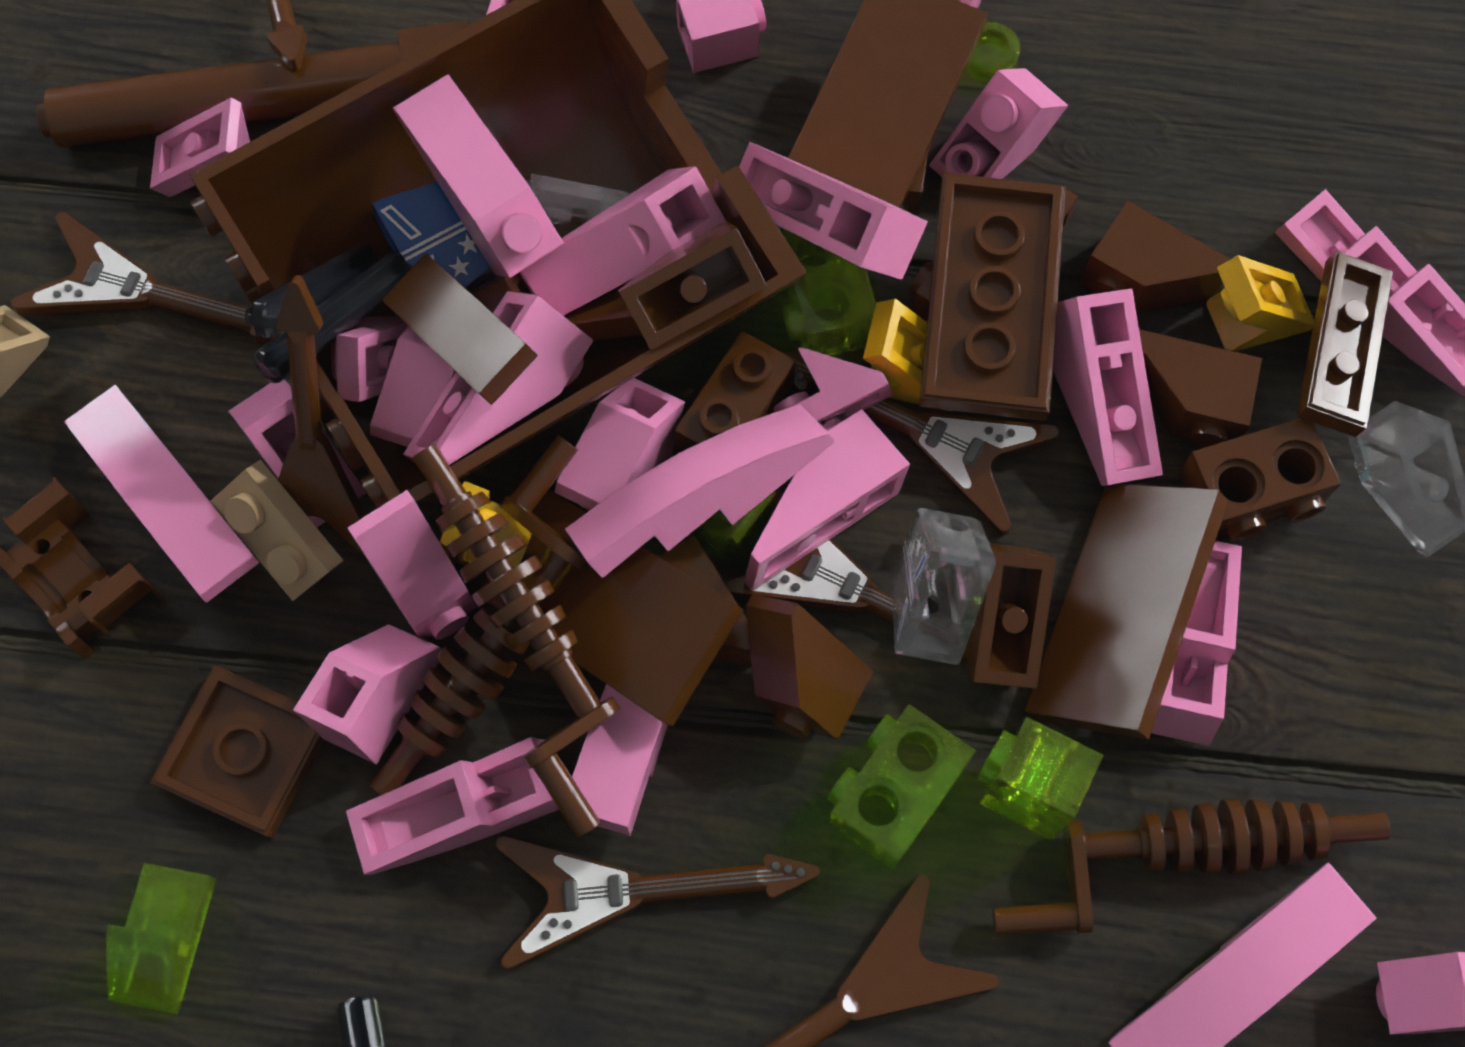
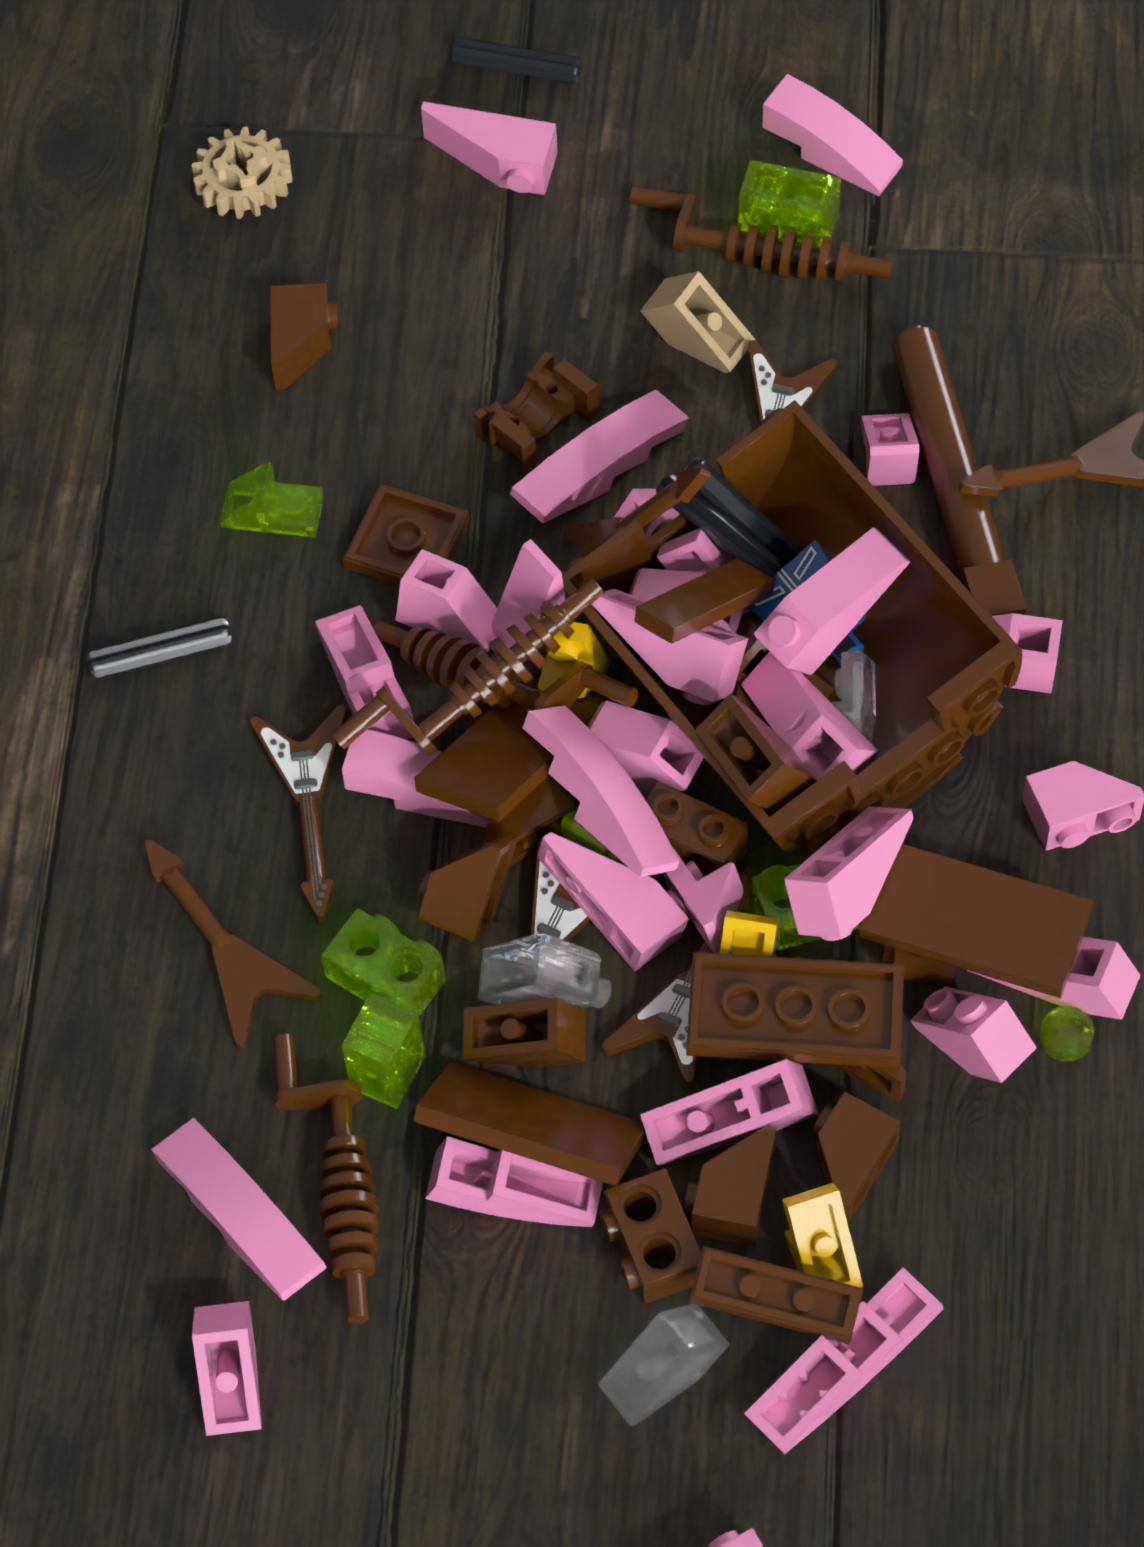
camera: 90 degrees right, 10 degrees down
tan plate [210,460,344,601] -> none

